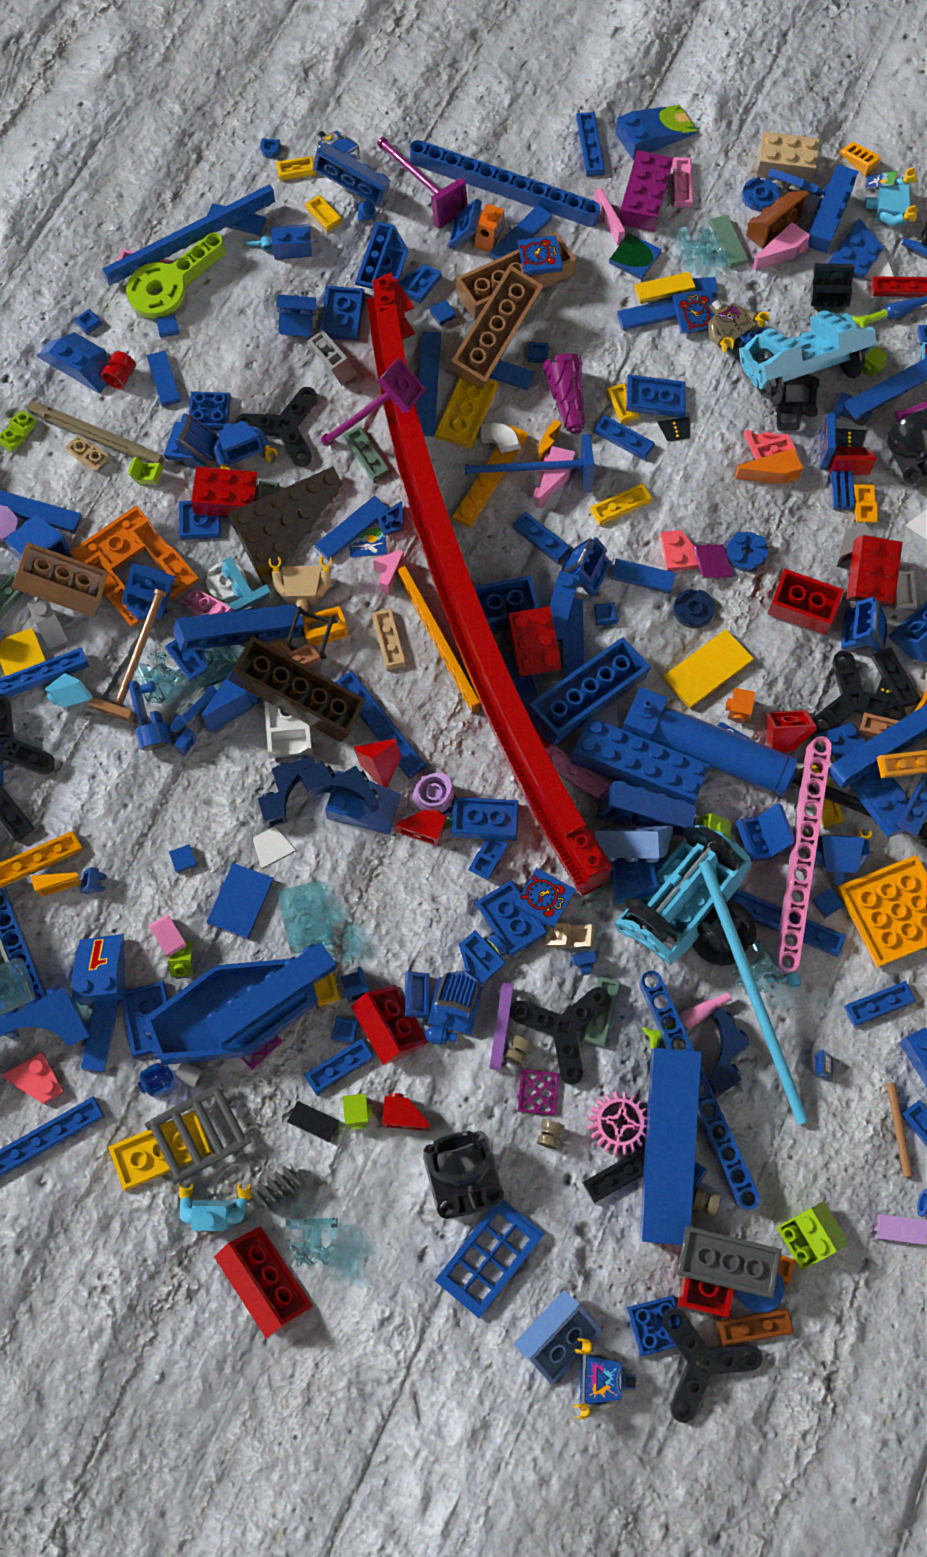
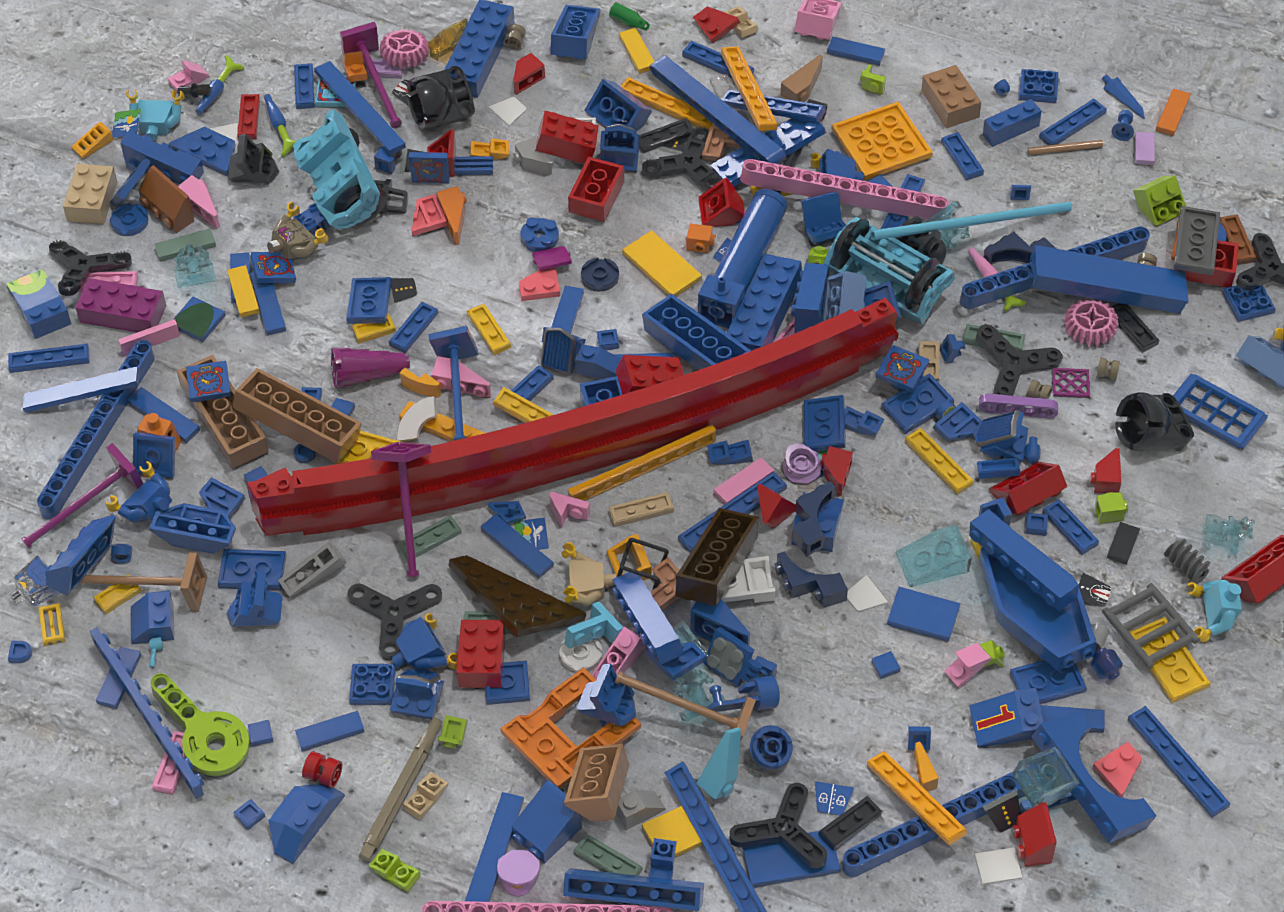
camera: 90 degrees left, 15 degrees down
none -> tile [23,367,140,413]
none -> black piece [49,240,132,296]
none -> medium nougat tile [80,553,207,612]
none -> blue torso [105,461,172,523]
none -> yellow tile [493,387,554,423]
none -> blue slope [707,440,753,465]
none -> bright pink tile [714,458,774,504]
none -> blue cone [750,725,793,770]
none -> blue sticker [815,781,854,815]
none -> yellow tile [905,428,974,495]
none -> black sticker [1079,573,1111,604]

